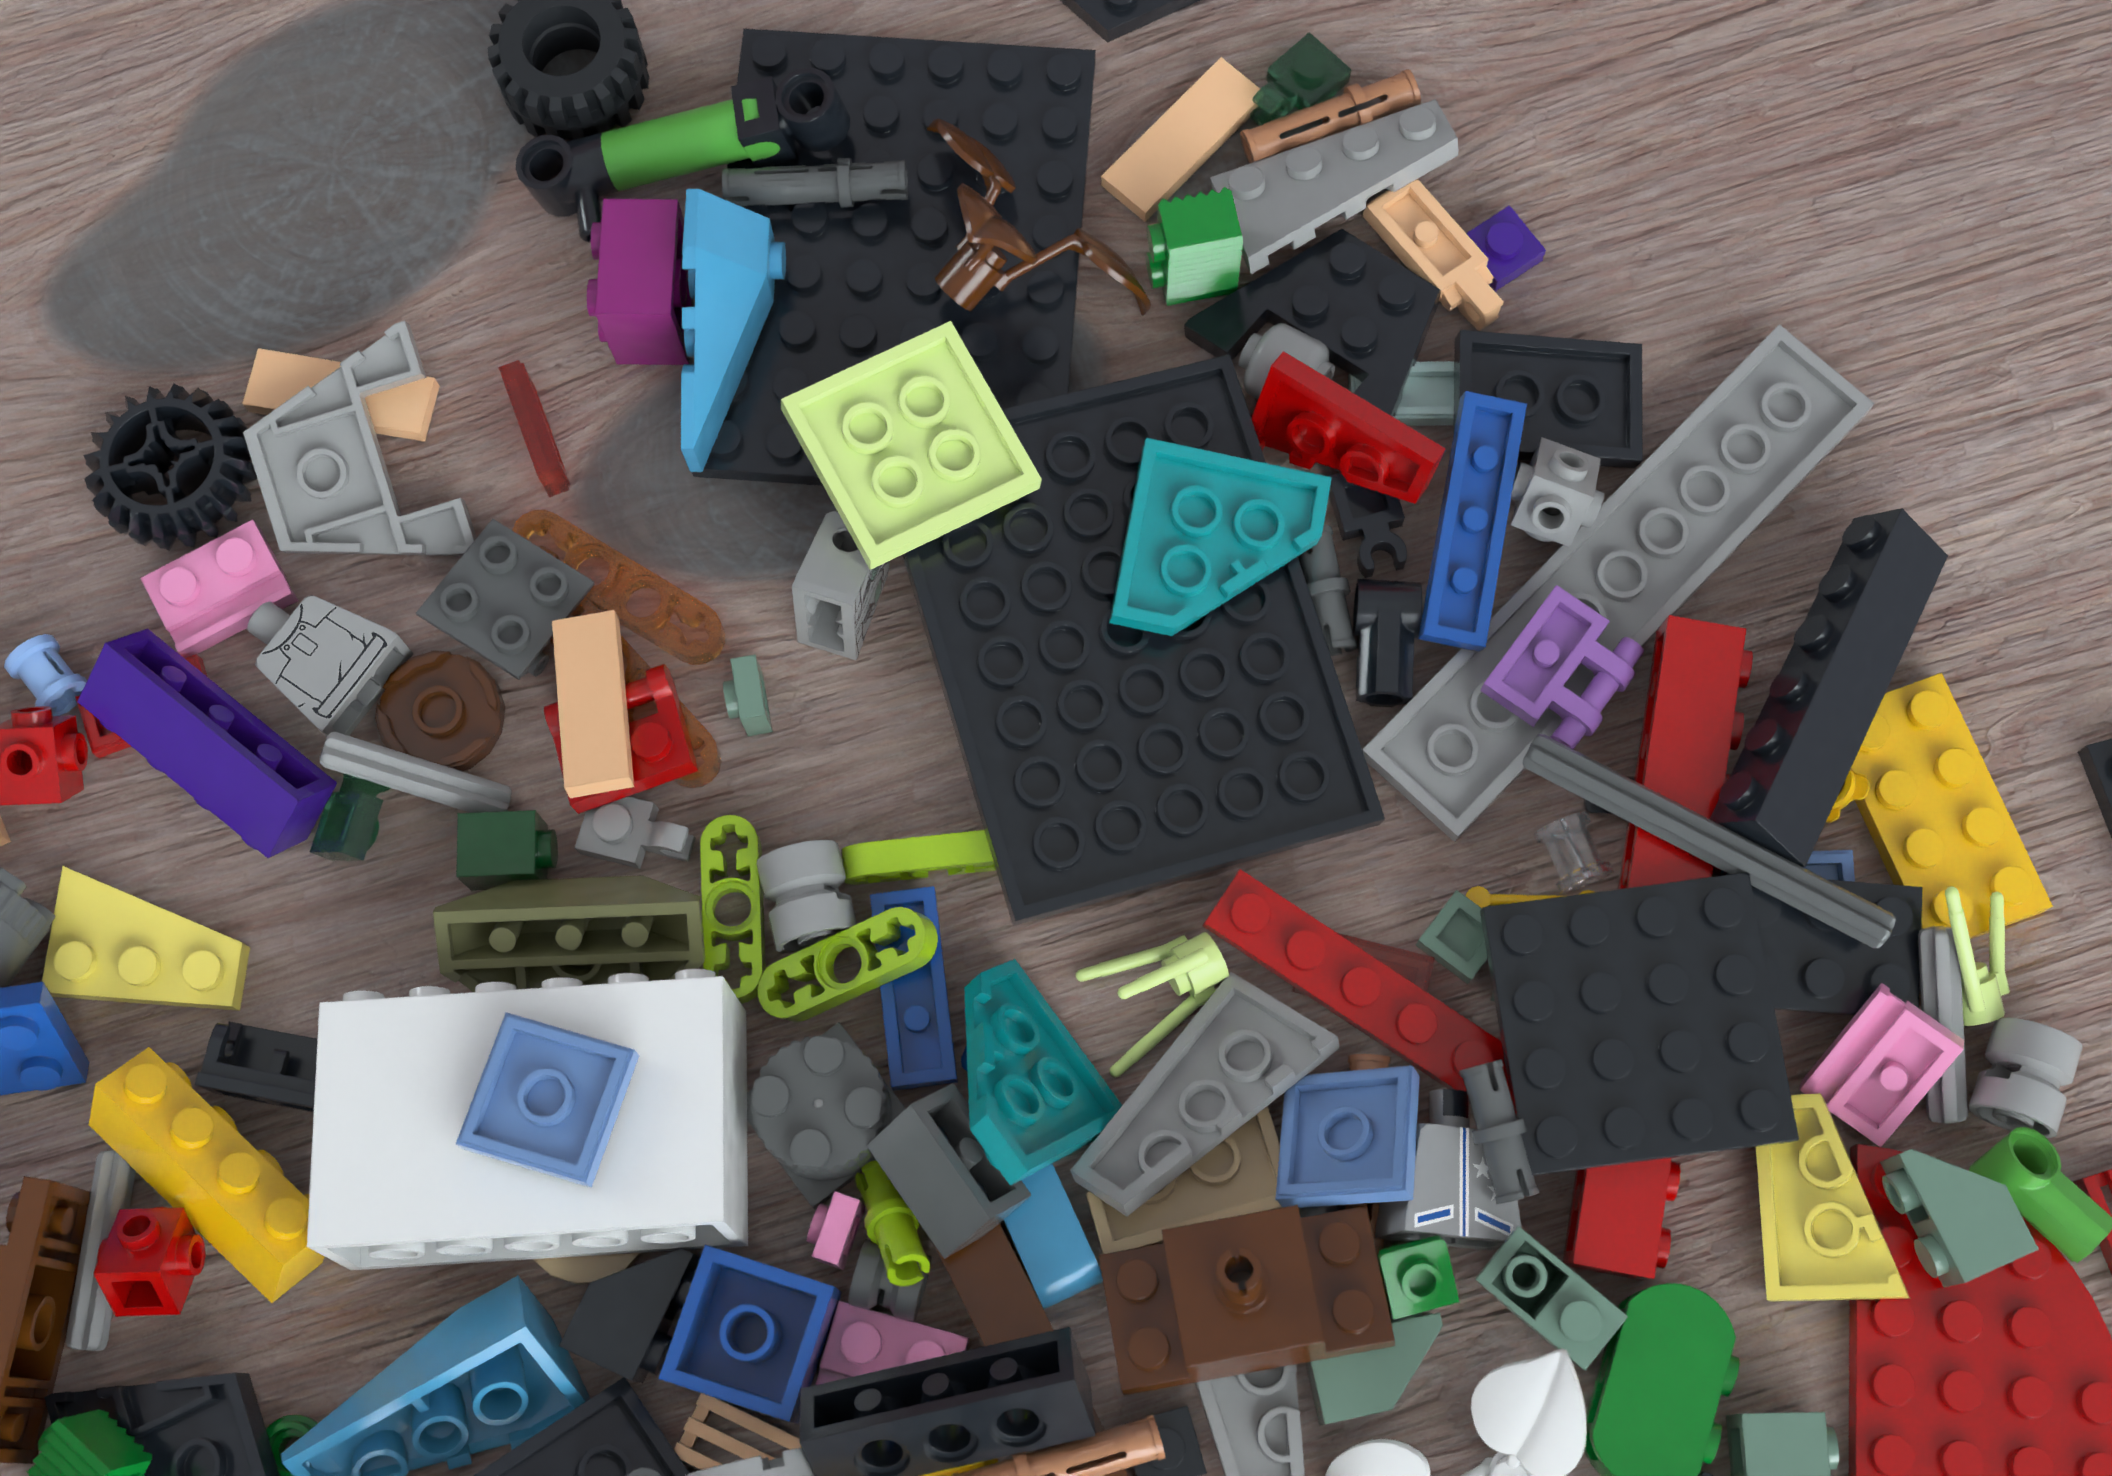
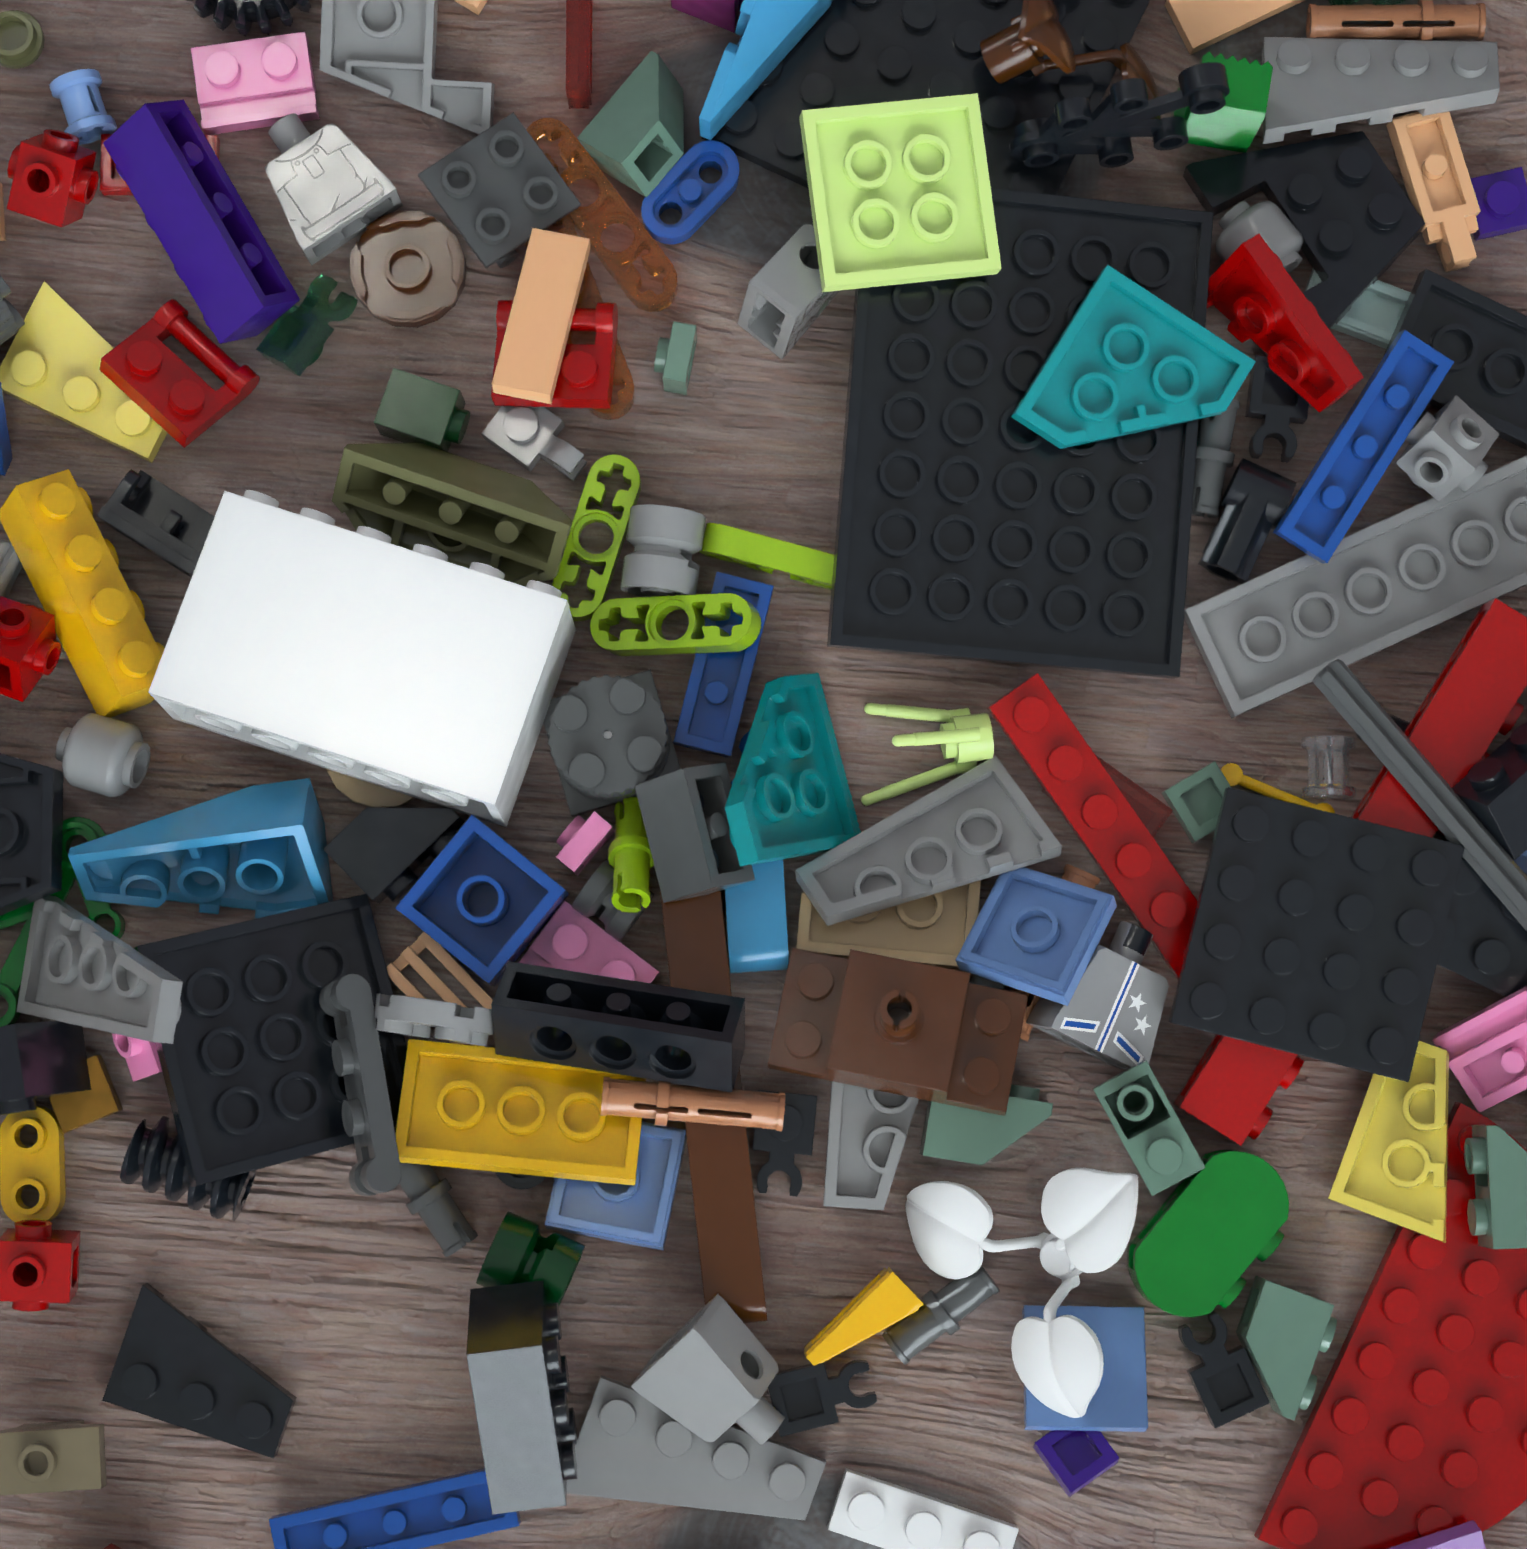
camera: 15 degrees right, 10 degrees up
light grey axle [320,732,512,813] -> none
medium blue plate [456,1012,640,1188] -> none
green bracket [1377,1235,1460,1319] -> none
dark grey pin [1459,1059,1540,1204] -> none
medium lavender plate [1480,585,1644,749] -> none
none -> light grey head [56,713,151,797]
none -> red plate [99,299,260,448]
none -> sand green slope [577,51,684,198]
none -> blue plate [641,140,740,245]
none -> black plant [1010,62,1230,168]

